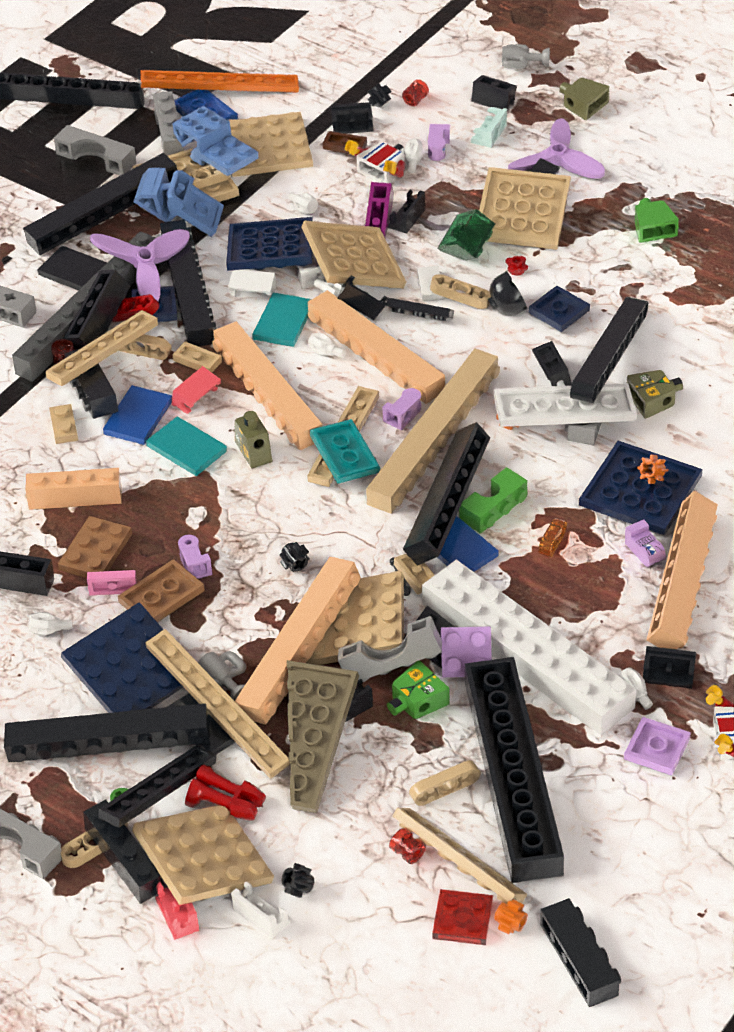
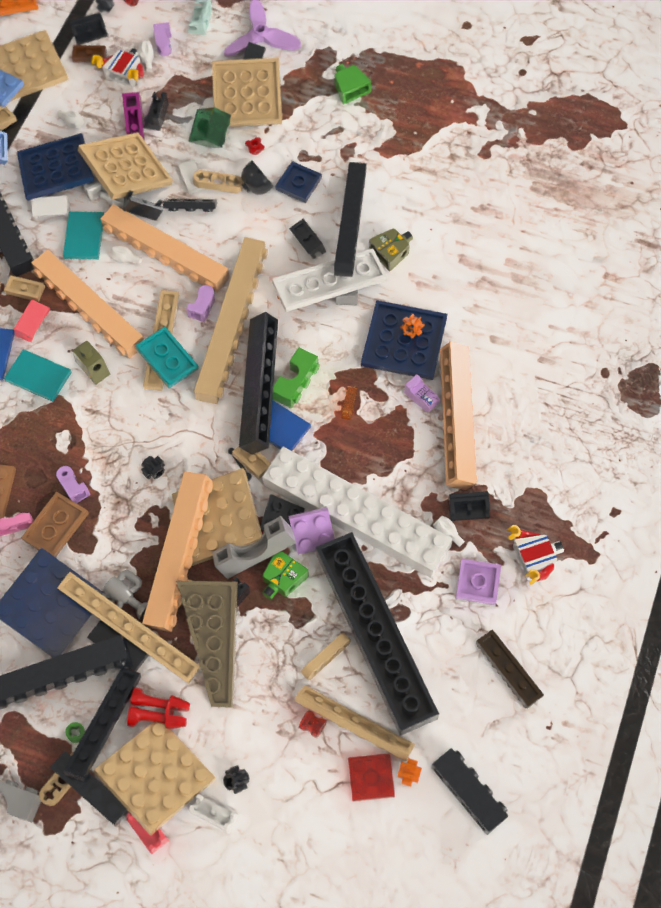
camera: 15 degrees left, 20 degrees up
none -> dark brown gear [476,629,544,709]

